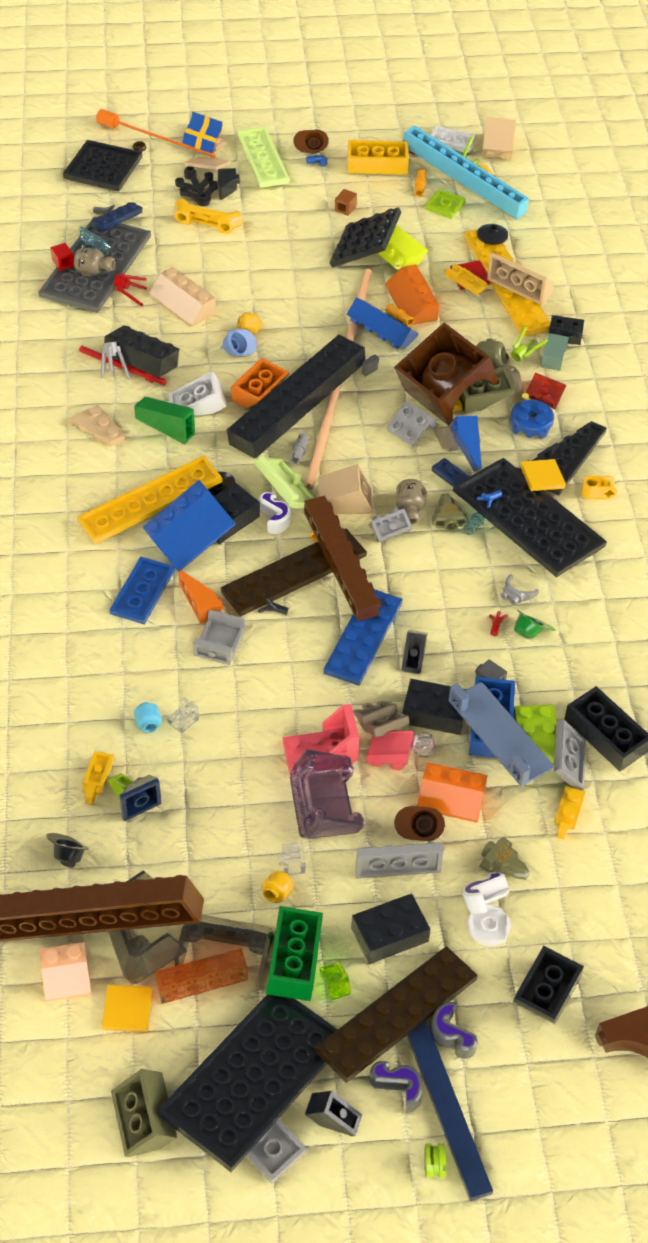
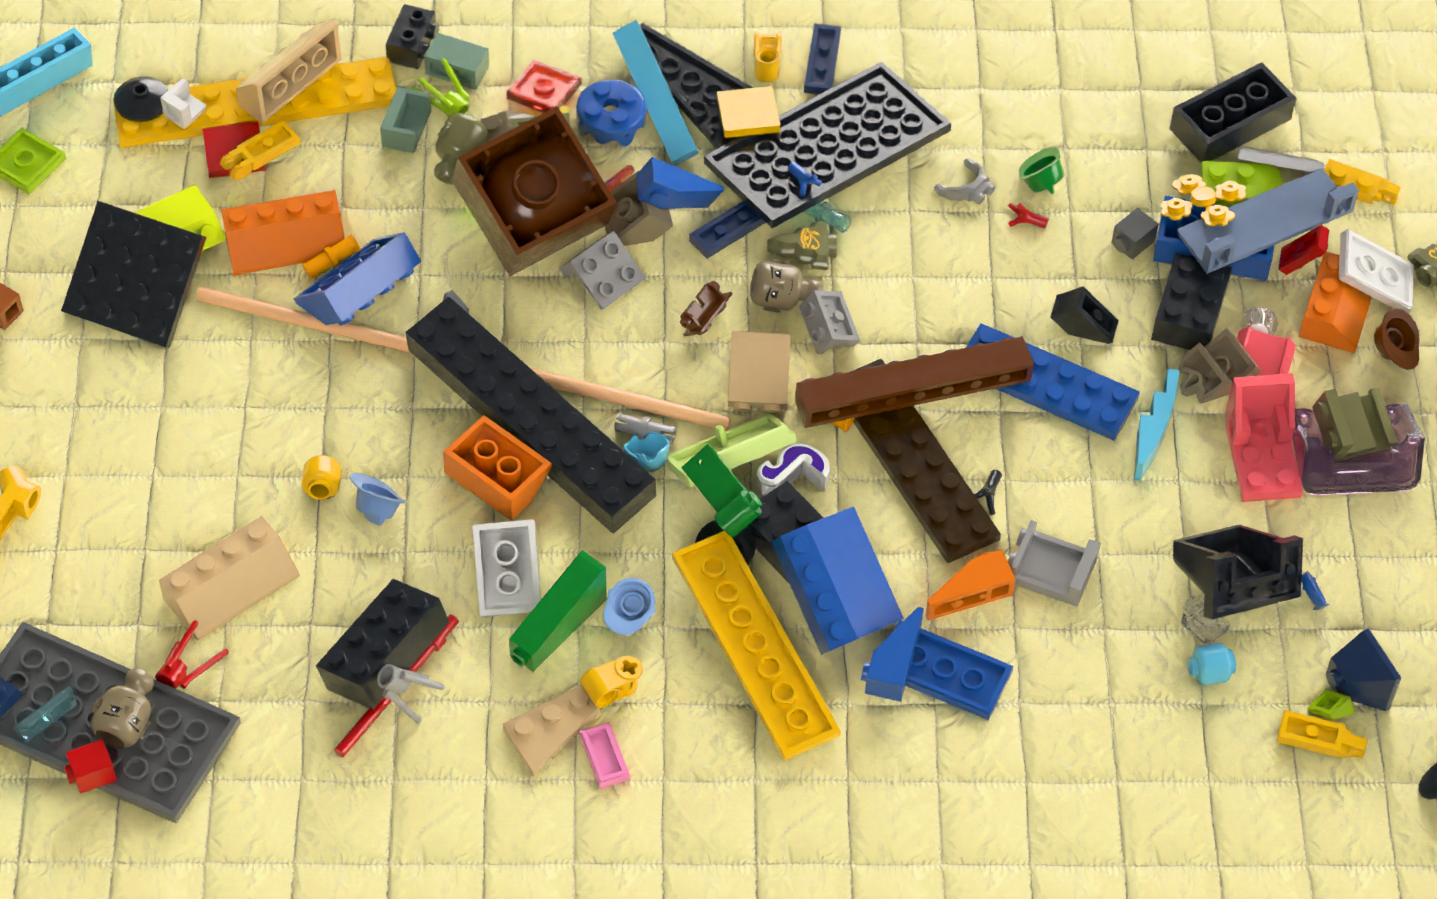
camera: 85 degrees left, 5 degrees up
none -> white panel [160,78,206,129]
none -> sand green panel [380,87,431,153]
none -> bright pink tile [579,722,630,789]
none -> yellow piece [580,656,643,708]
none -> light blue hat [603,578,656,635]
none -> clear red bar [604,165,634,192]
none -> medium azure tile [612,20,699,166]
none -> medium azure hair [623,432,670,472]
none -> reddish brown hinge [680,281,733,337]
none -> green door [681,444,762,538]
none -> dark blue plate [804,23,842,95]
none -> blue slope [861,607,924,702]
none -> medium azure slope [1134,369,1179,480]
none -> yellow plant [1161,175,1246,227]
none -> black windscreen [1173,524,1303,620]
none -> red plate [1278,224,1330,275]
none -> blue piece [1301,571,1329,610]
none -> olive piece [1312,388,1399,463]
none -> white tile [1339,229,1414,313]

